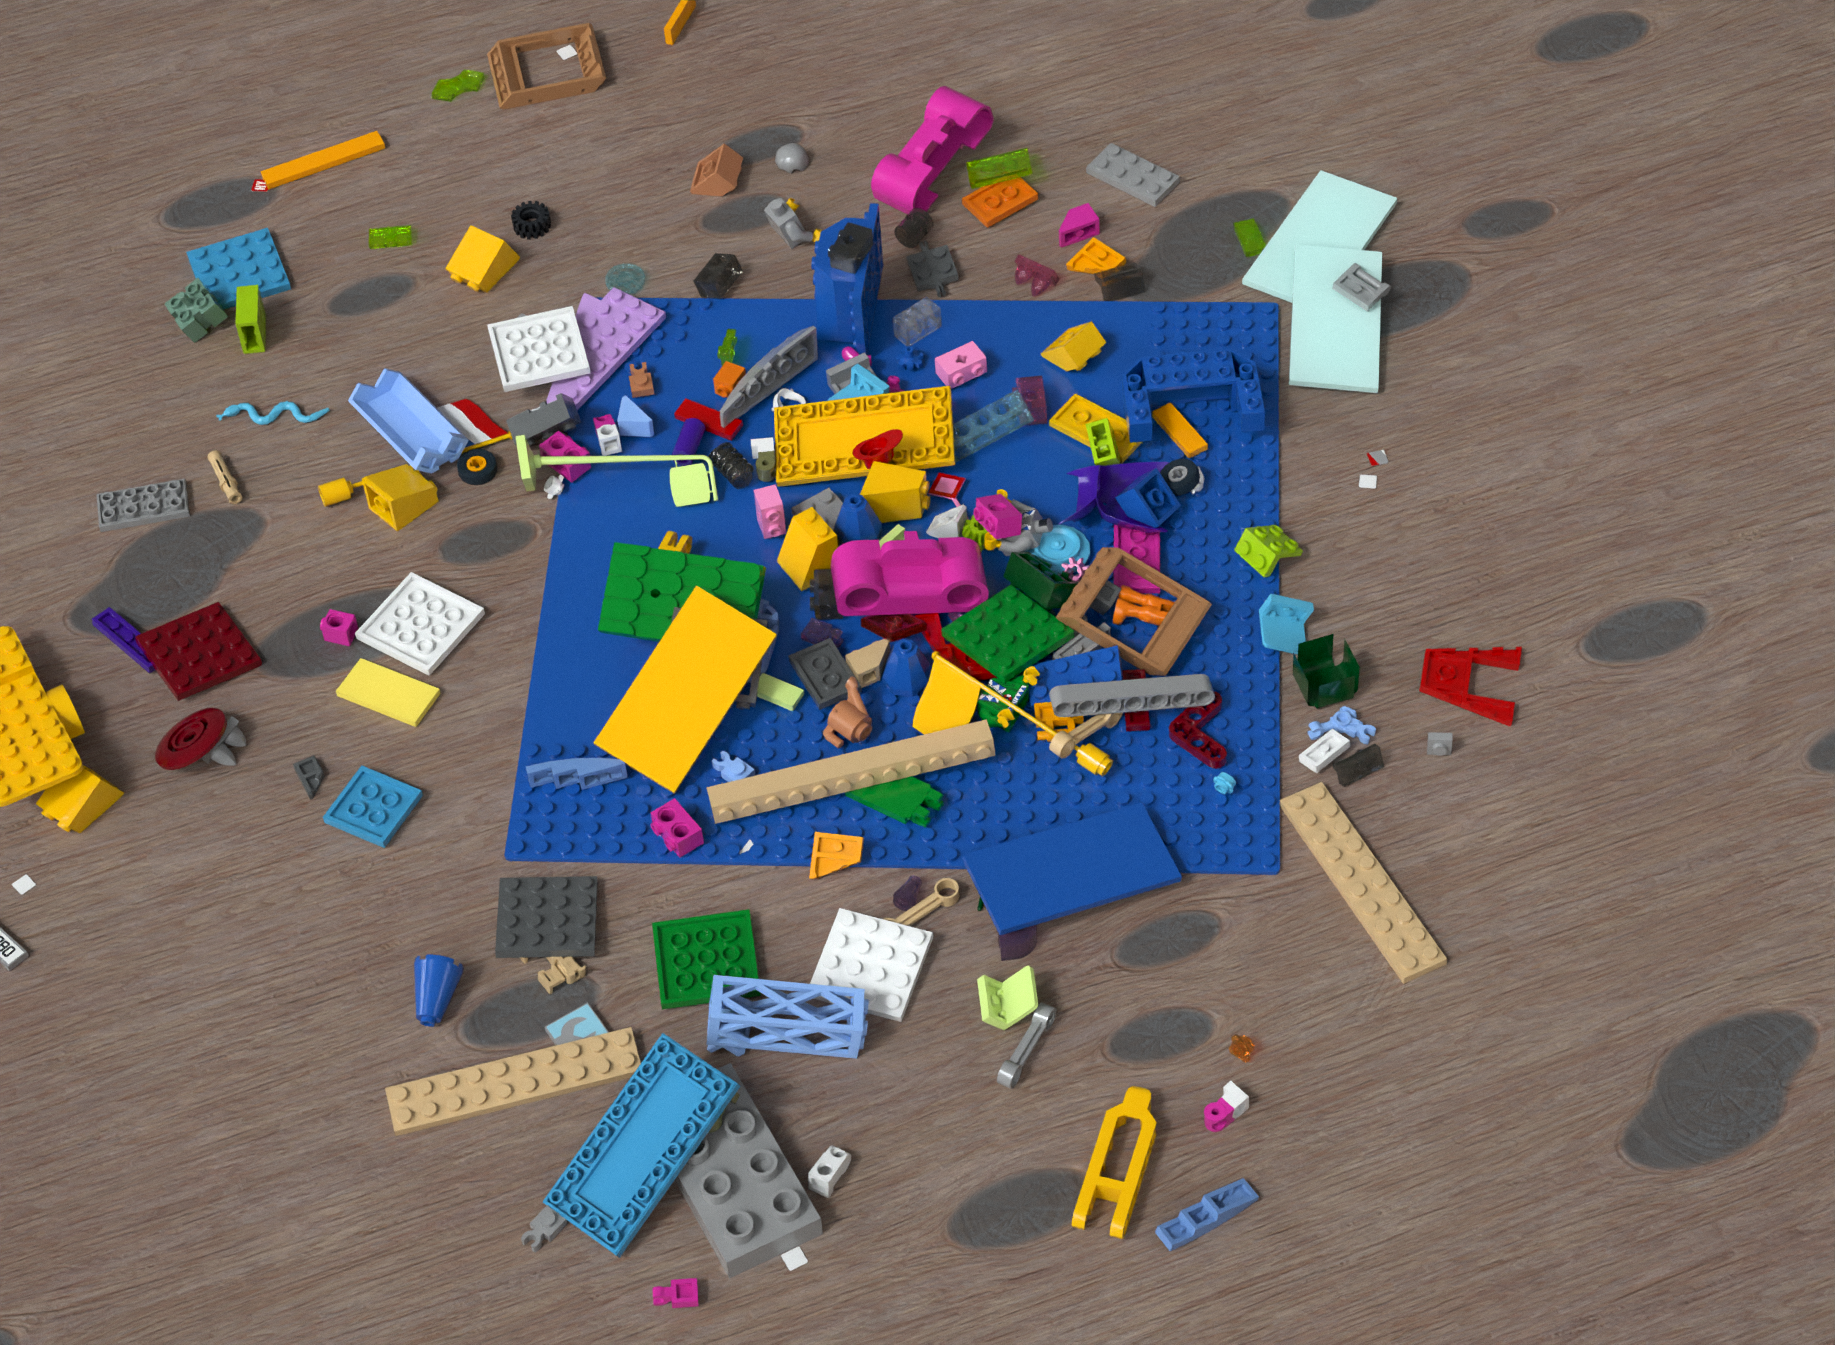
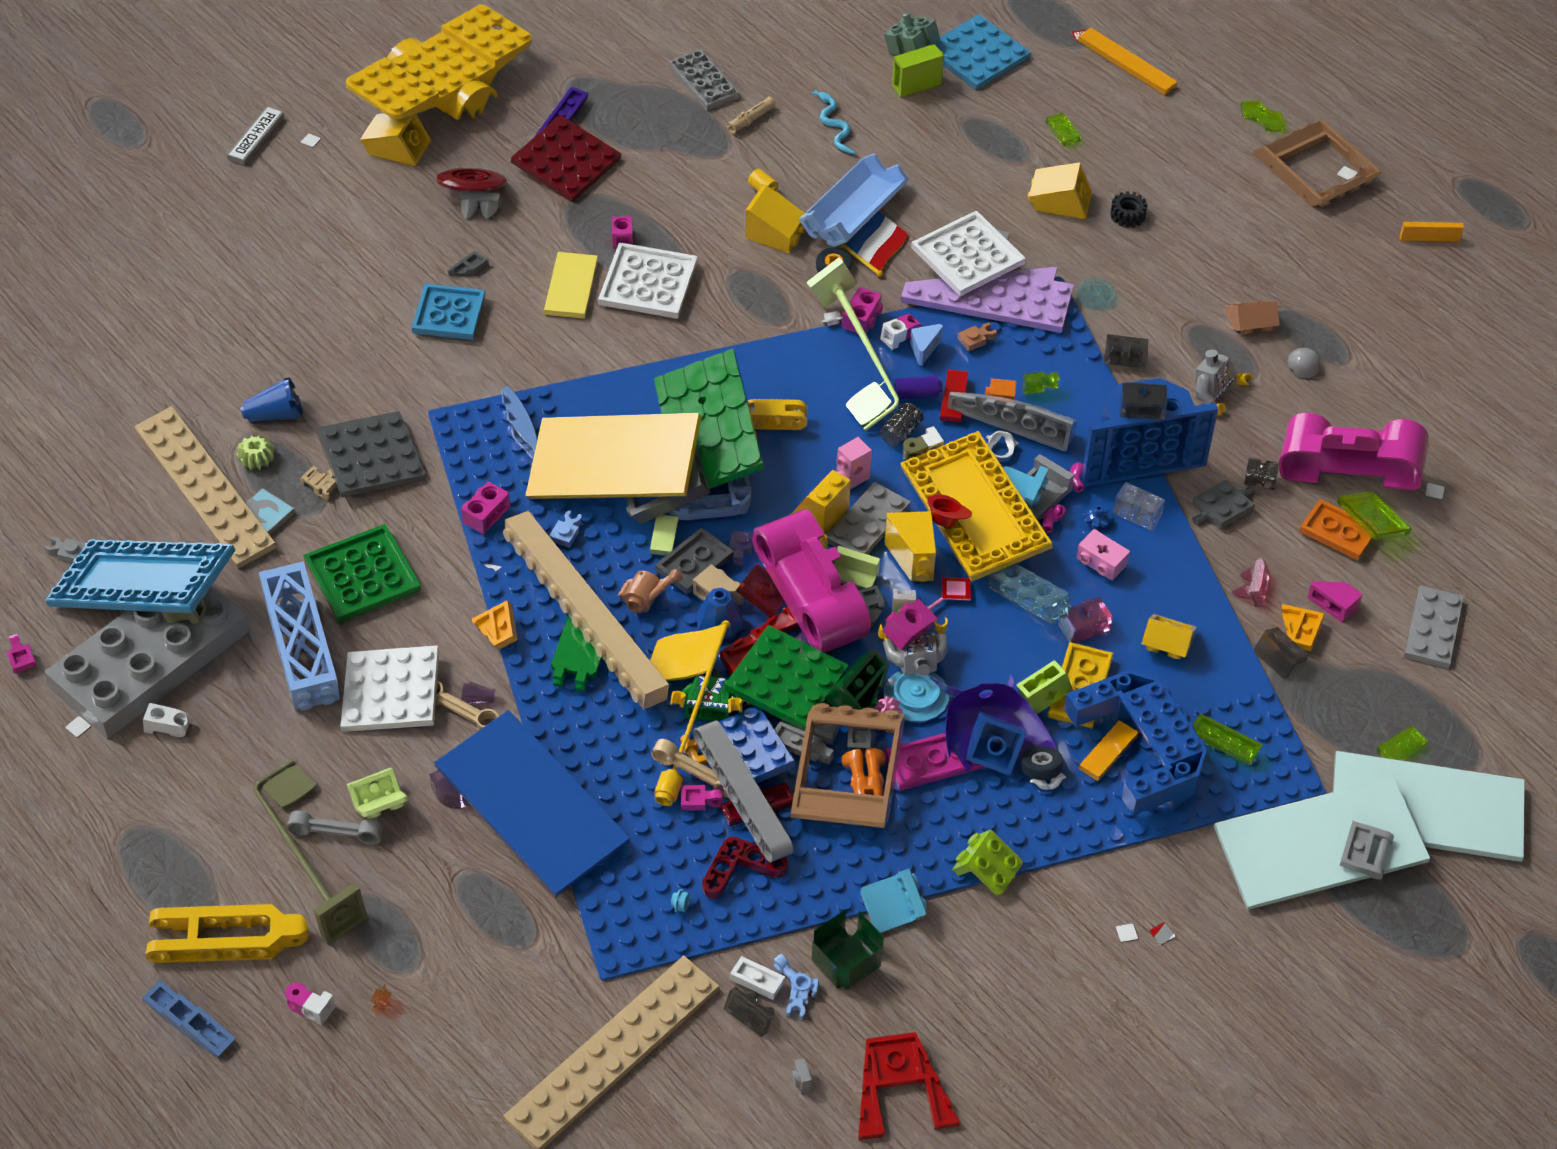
camera: 65 degrees right, 0 degrees up
dark grey wedge [506,393,581,447] -> none
blue cone [833,494,882,545] -> none
none -> yellowish green gear [237,435,274,471]
none -> olive piece [254,759,368,945]
none -> dark pink plate [681,785,723,811]
none -> clear neon green plate [1193,713,1263,765]

